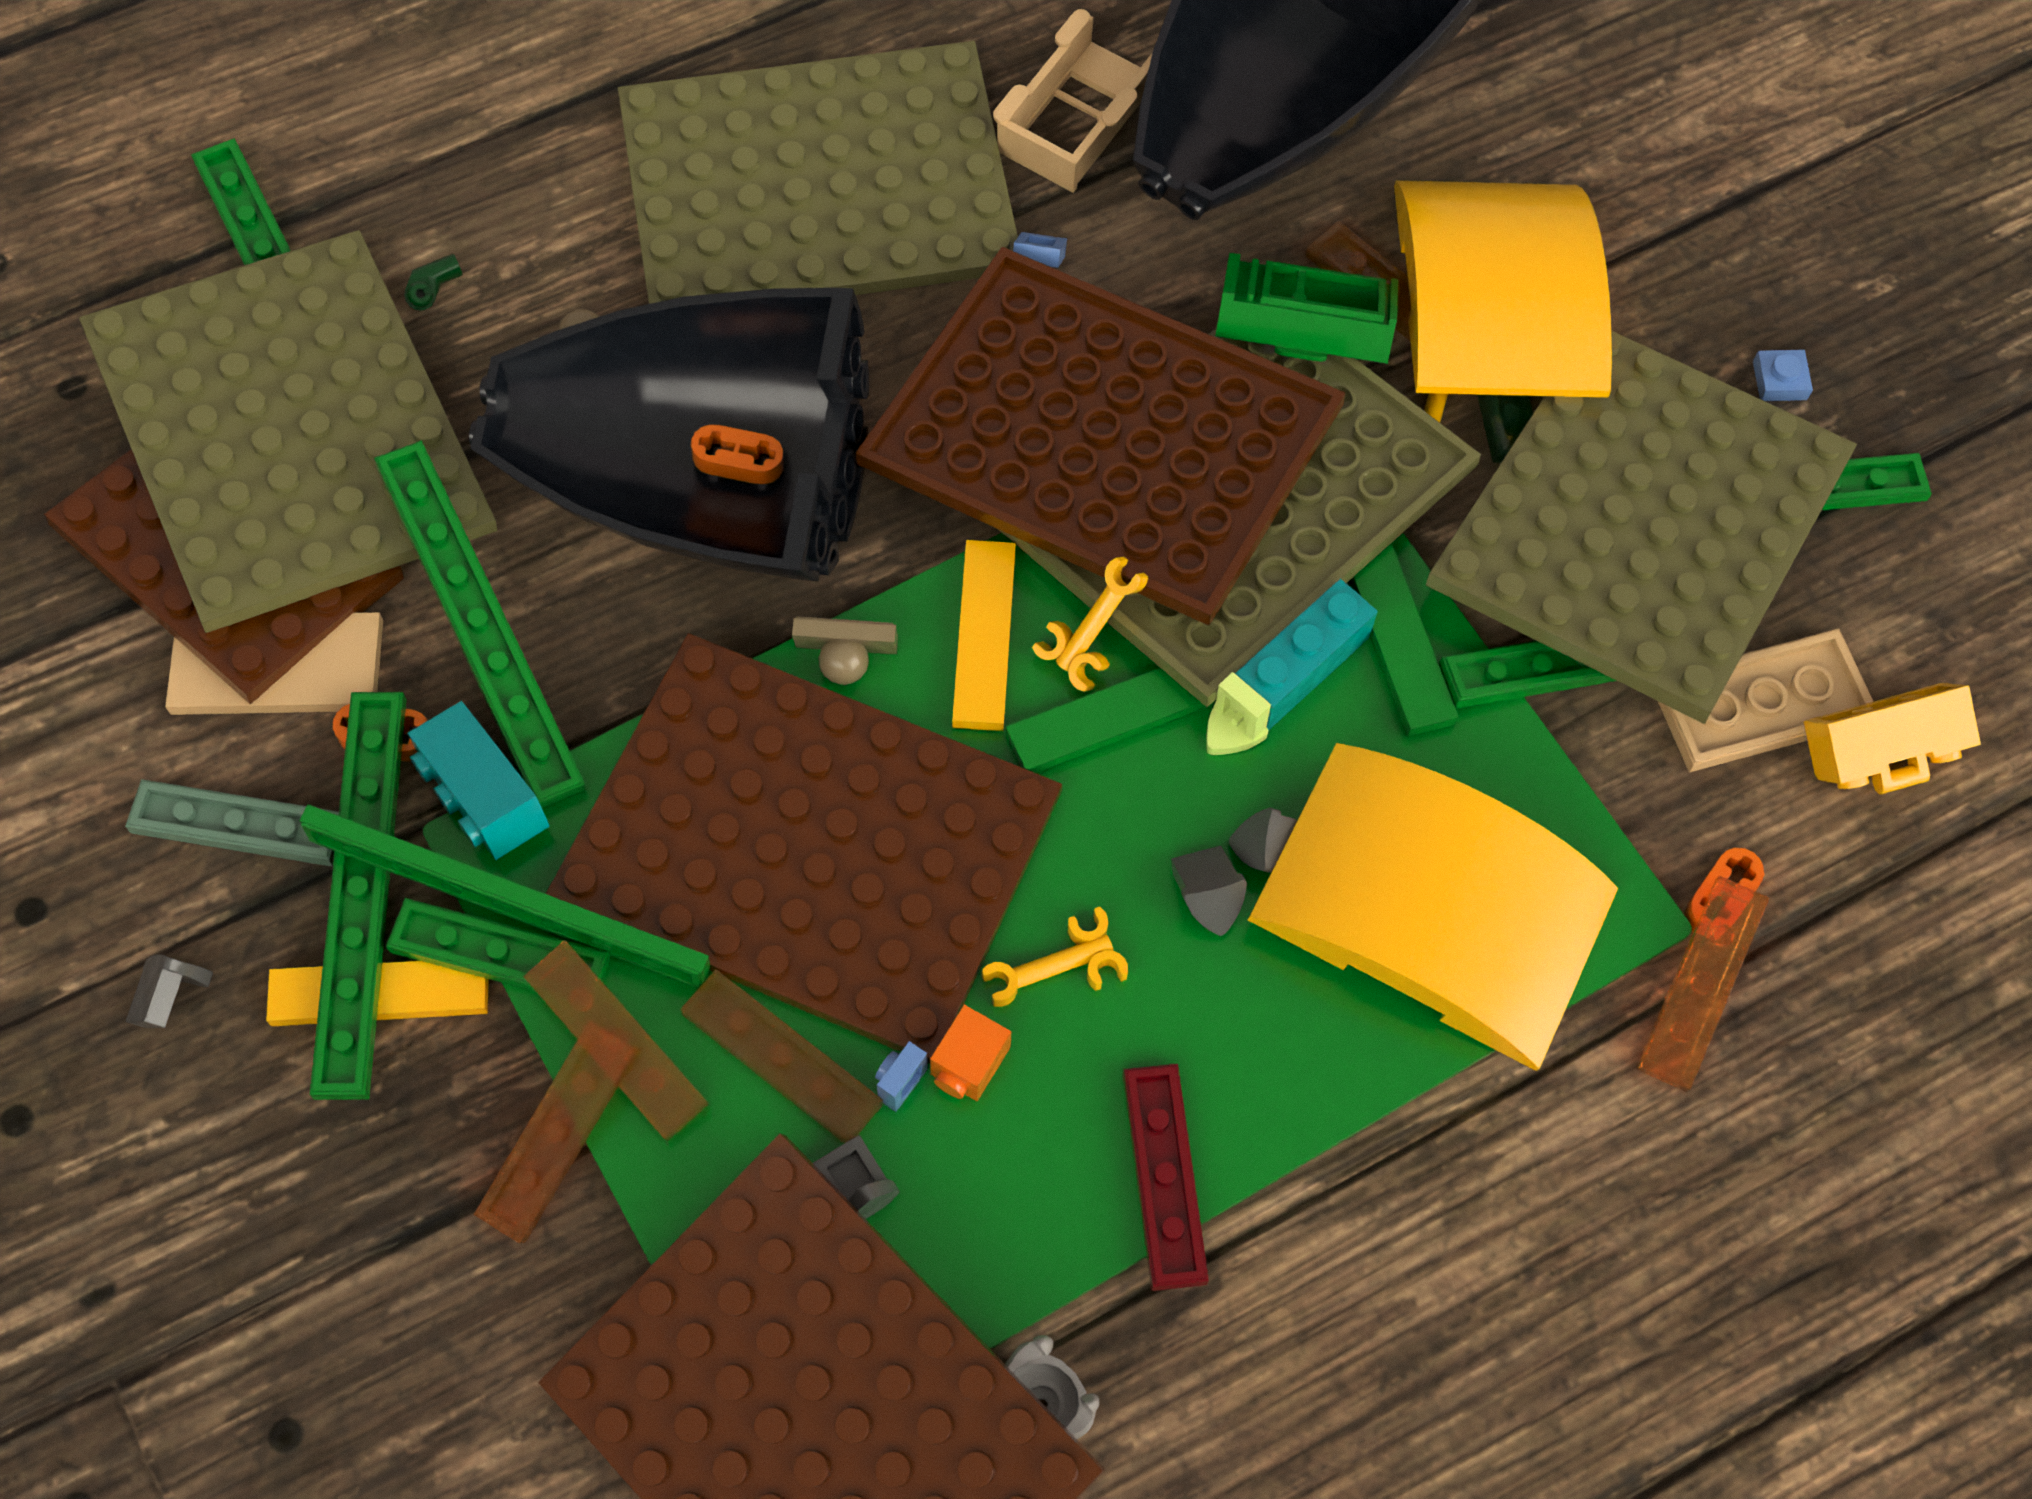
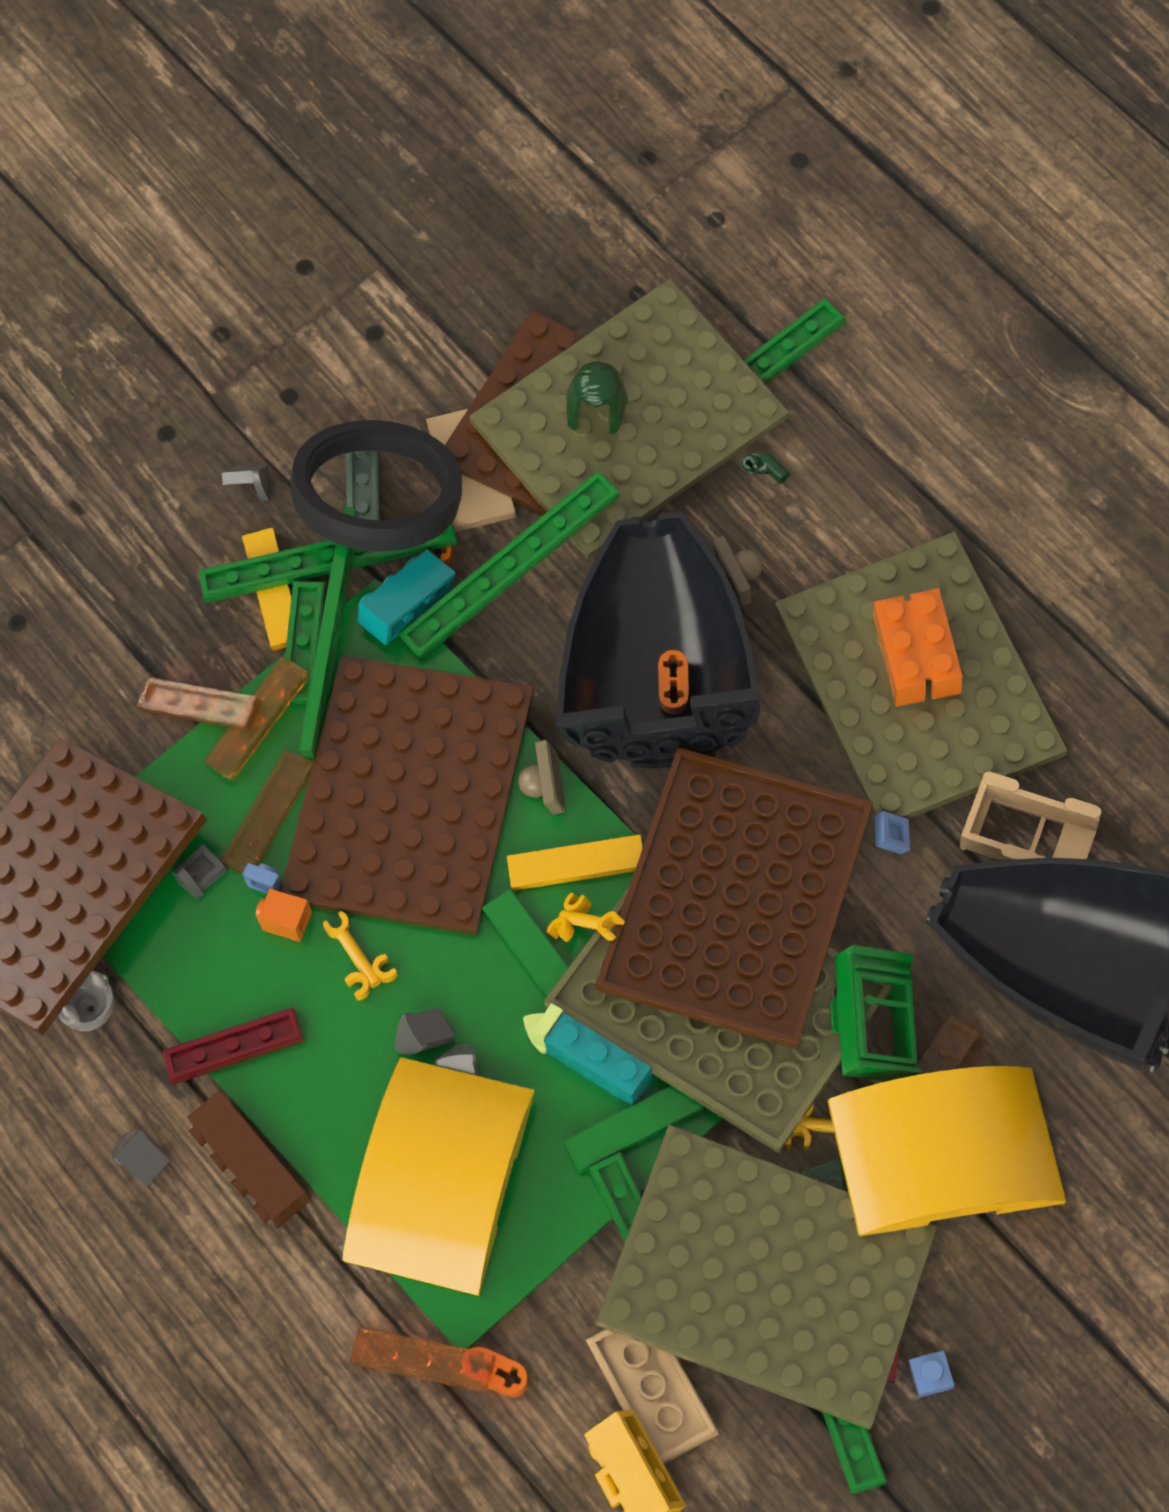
camera: 90 degrees right, 0 degrees up
none -> dark grey tile [112,1129,170,1186]
none -> reddish brown brick [187,1091,310,1229]
none -> black tyre [290,420,462,552]
none -> dark green hair [566,361,628,435]
none -> orange piece [873,588,963,707]

